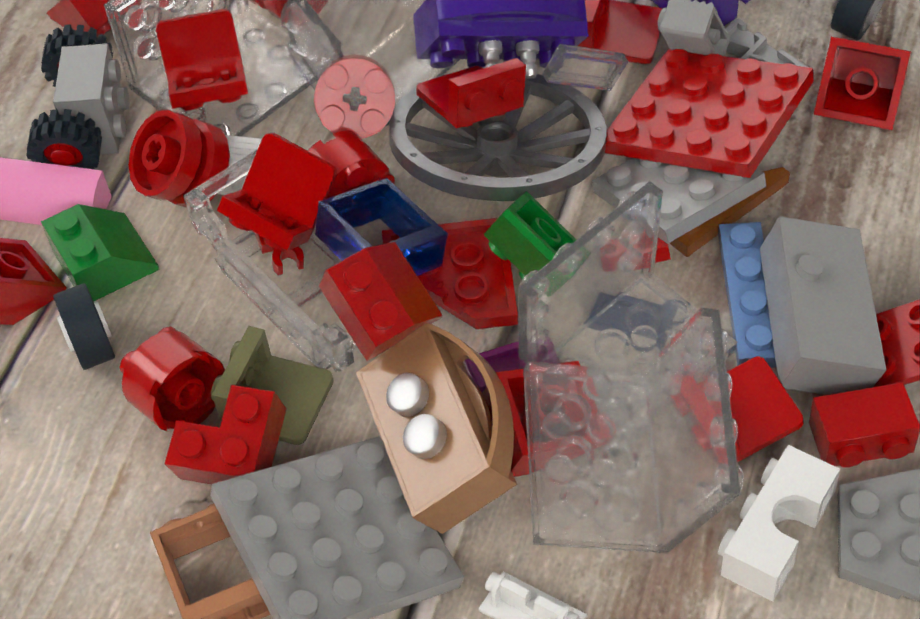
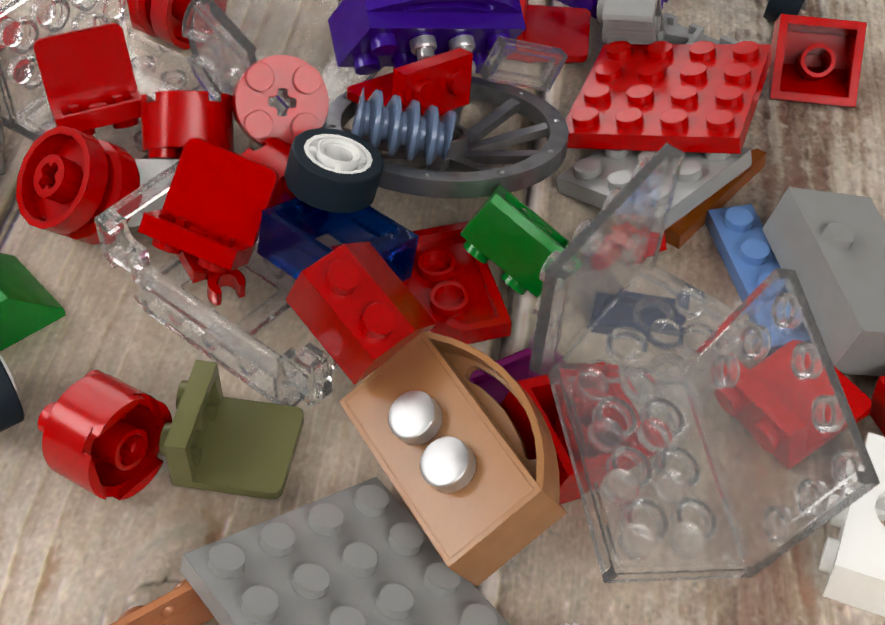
camera: 15 degrees left, 5 degrees down
red brick [164,385,286,485] -> none
none -> red brick [141,90,234,159]
none -> black wheel [284,128,384,213]
none -> sand blue piece [351,87,456,167]

